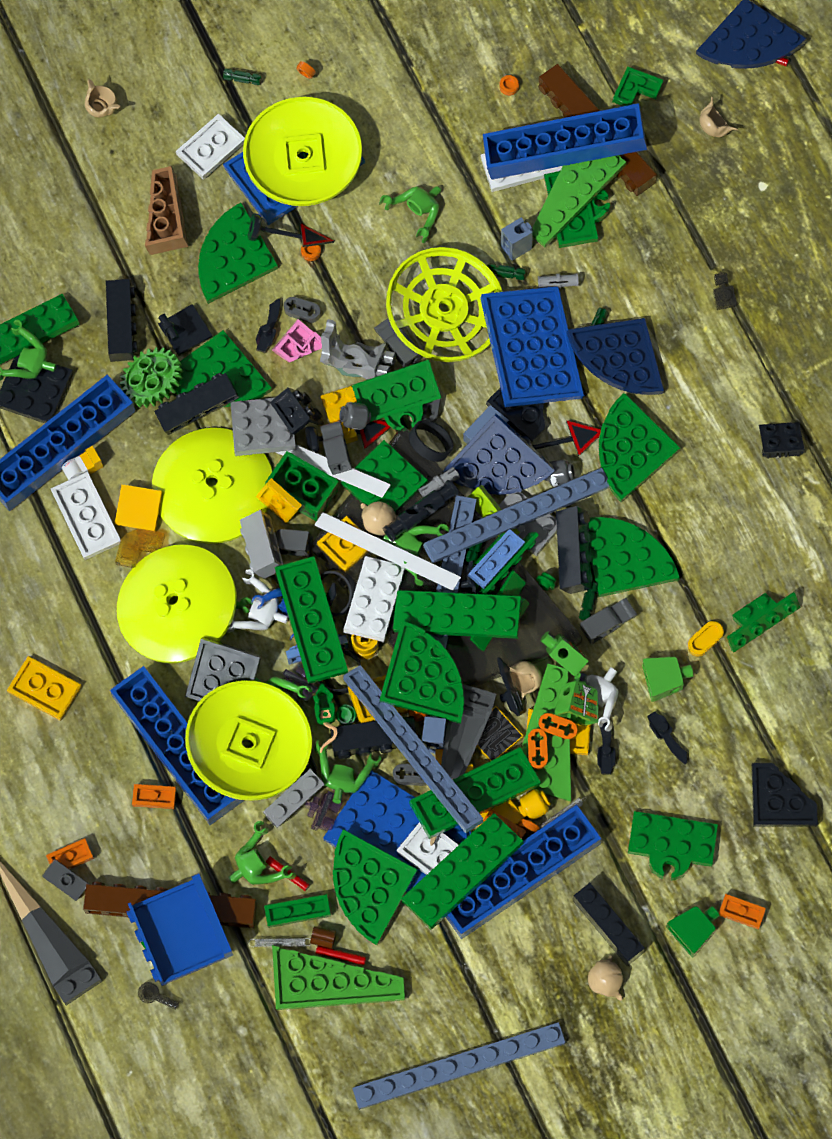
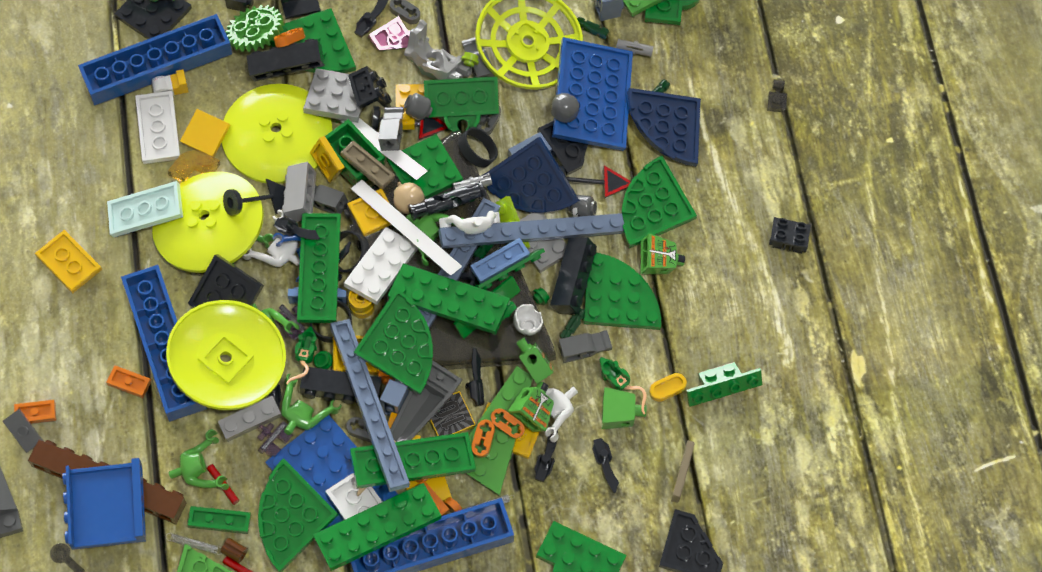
camera: 10 degrees right, 5 degrees down
tan hair [509,661,543,701] -> none
yellow head [518,789,551,820] -> none
none -> light aqua plate [107,181,183,237]
none -> black piece [223,178,286,216]
none -> black piece [273,217,320,240]
none -> orange beam [274,28,305,47]
none -> dark tan tile [340,141,395,190]
none -> white piece [439,211,500,235]
none -> lime plate [461,52,479,67]
none -> white hair [514,304,543,336]
none -> dark grey hair [551,93,579,123]
none -> green animal [599,357,647,415]
none -> bright green torso [641,234,685,274]
none -> dark tan tile [671,440,695,503]

